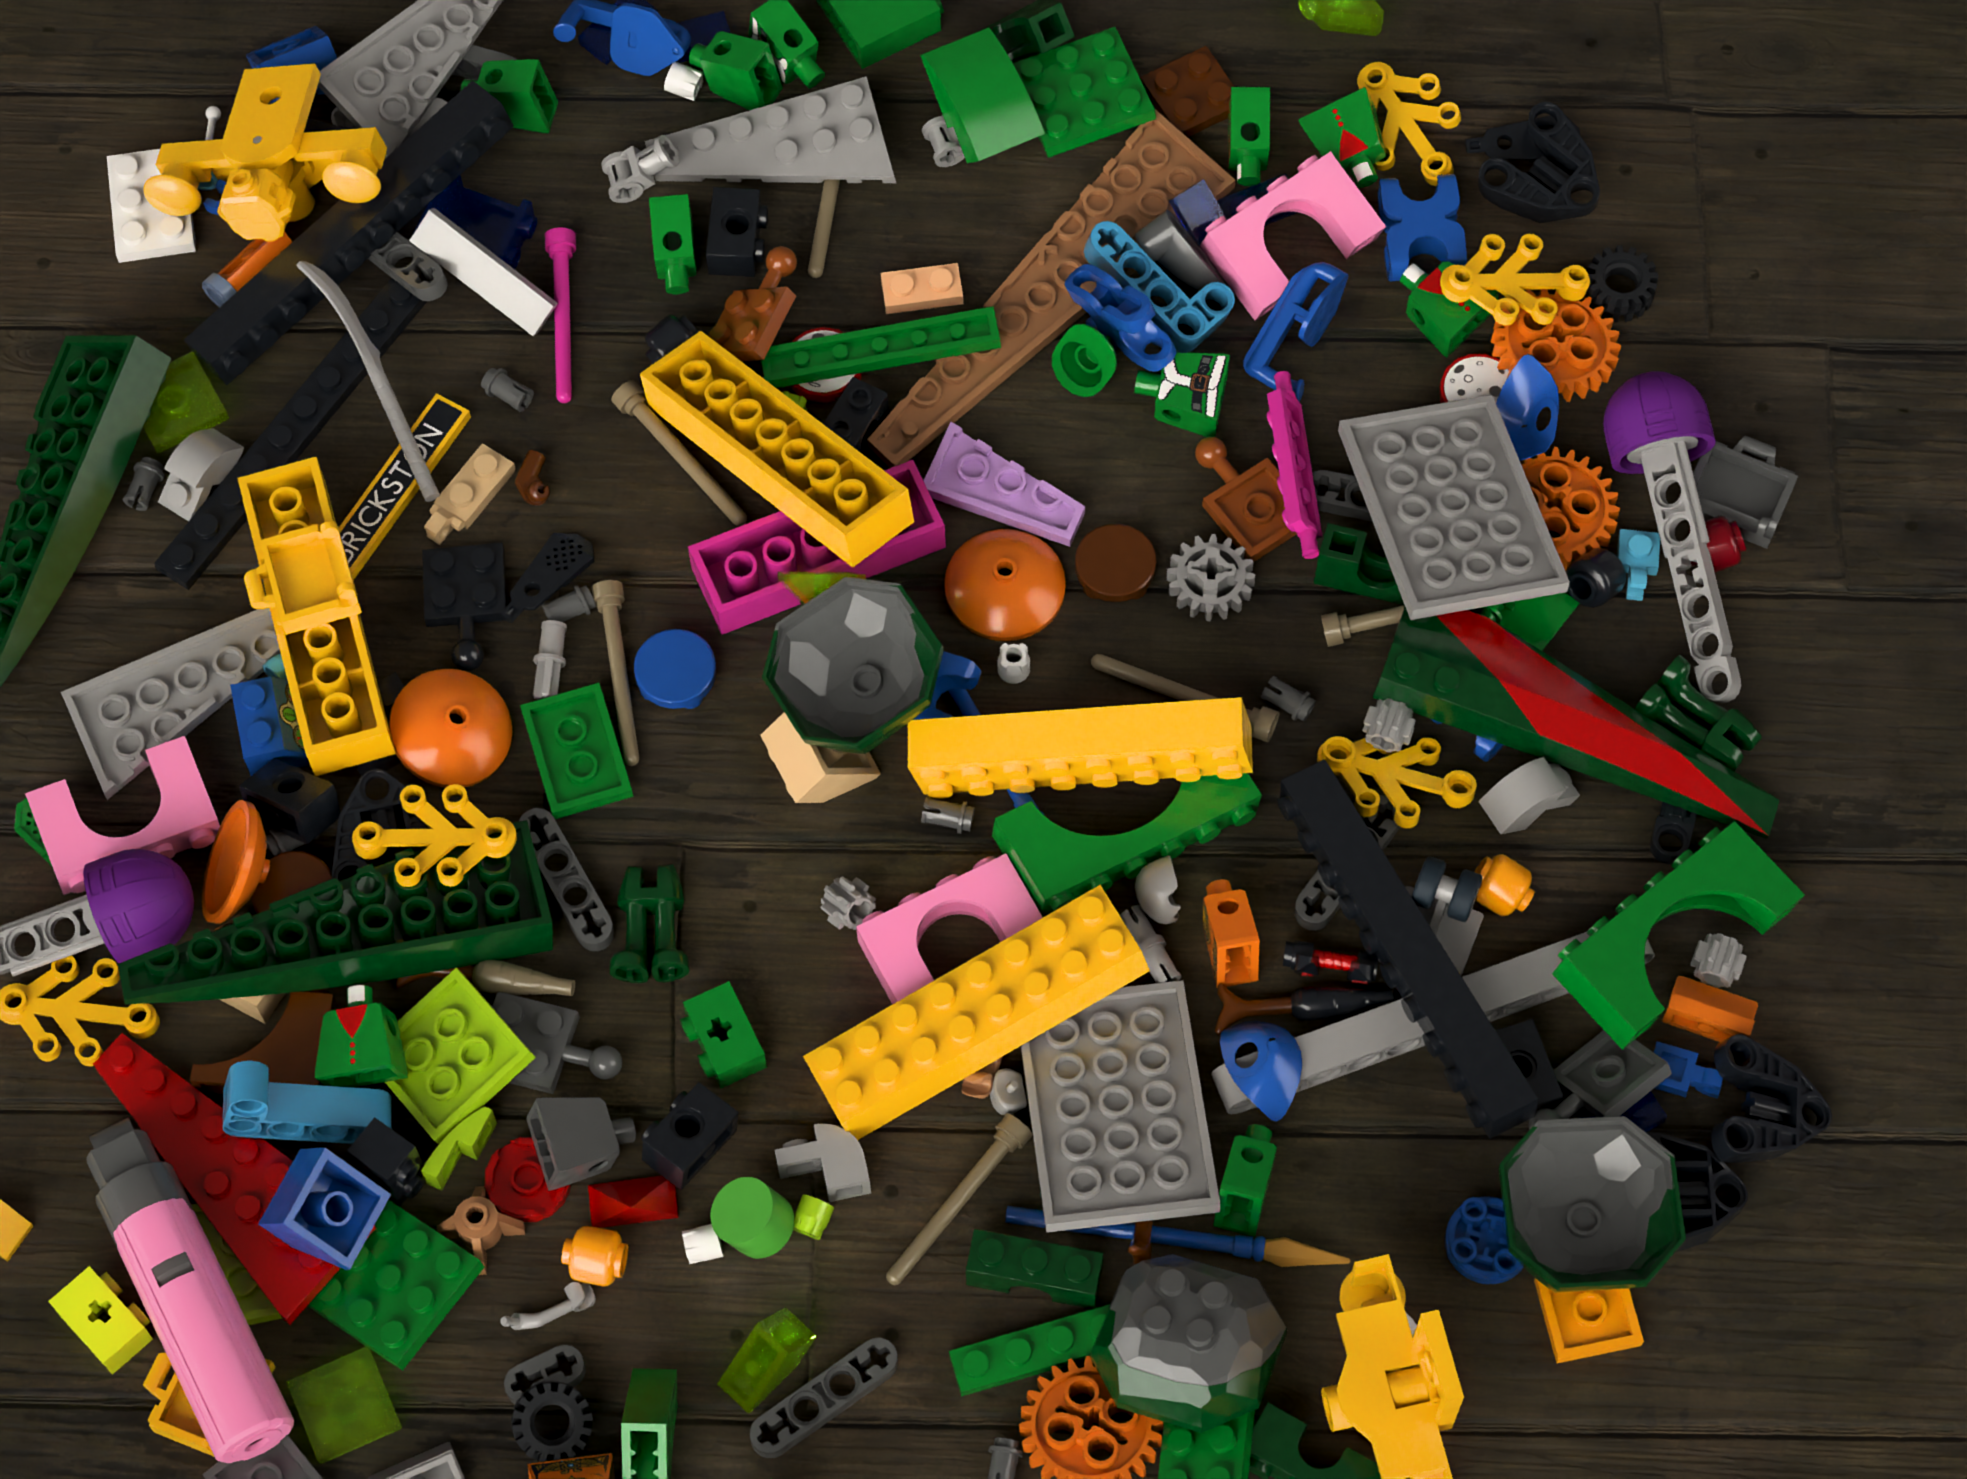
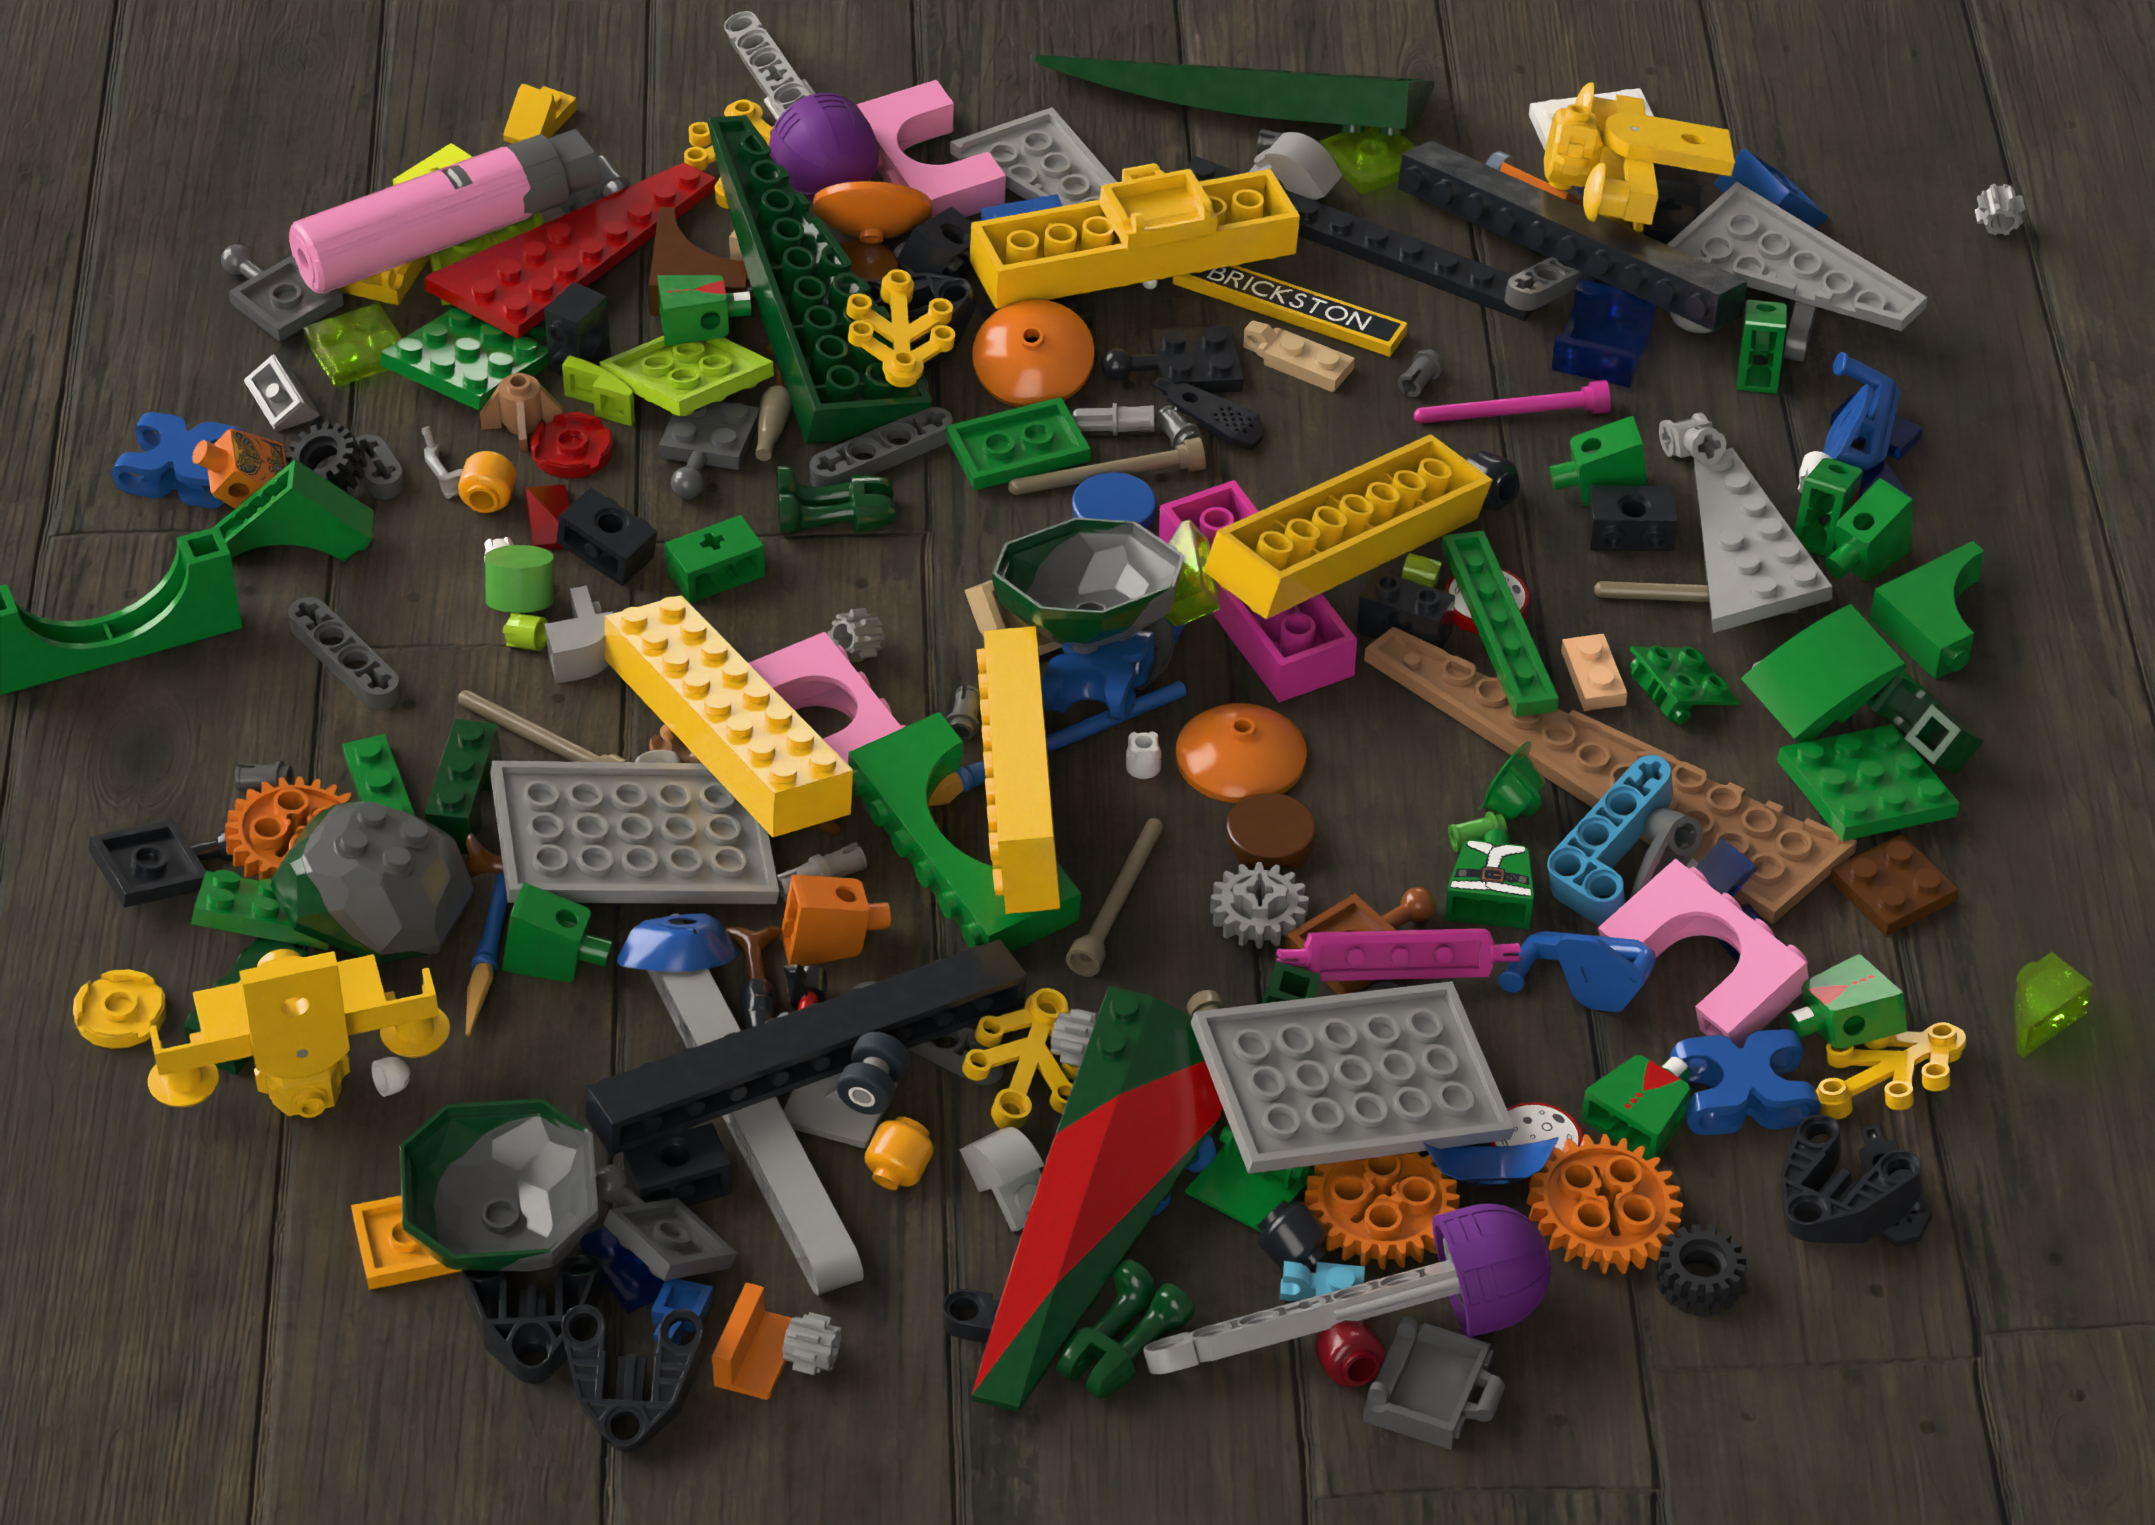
camera: 85 degrees right, 20 degrees down
dark azure beam [223,1061,392,1144] -> none
blue slope [258,1148,391,1270] -> none
light grey piece [296,261,440,502] -> none
tile [409,208,558,336] -> none
reddish brown arm [515,450,550,506] -> none
dark grey torso [526,1097,636,1191] -> none
dark orange plate [708,246,797,361] -> none
clear neon green slope [717,1307,817,1413] -> none
lavender wing [924,421,1085,547] -> none
blue piece [1065,264,1177,372] -> none
light grey hair [1135,855,1181,925] -> none
green torso [1228,87,1270,186] -> none
dark grey pin [1261,676,1316,722] -> none
yellow plant [1440,234,1590,325] -> none
green arch [1552,821,1805,1050] -> none
none -> bright green pin [1448,811,1508,852]
none -> green hinge [1630,645,1740,725]

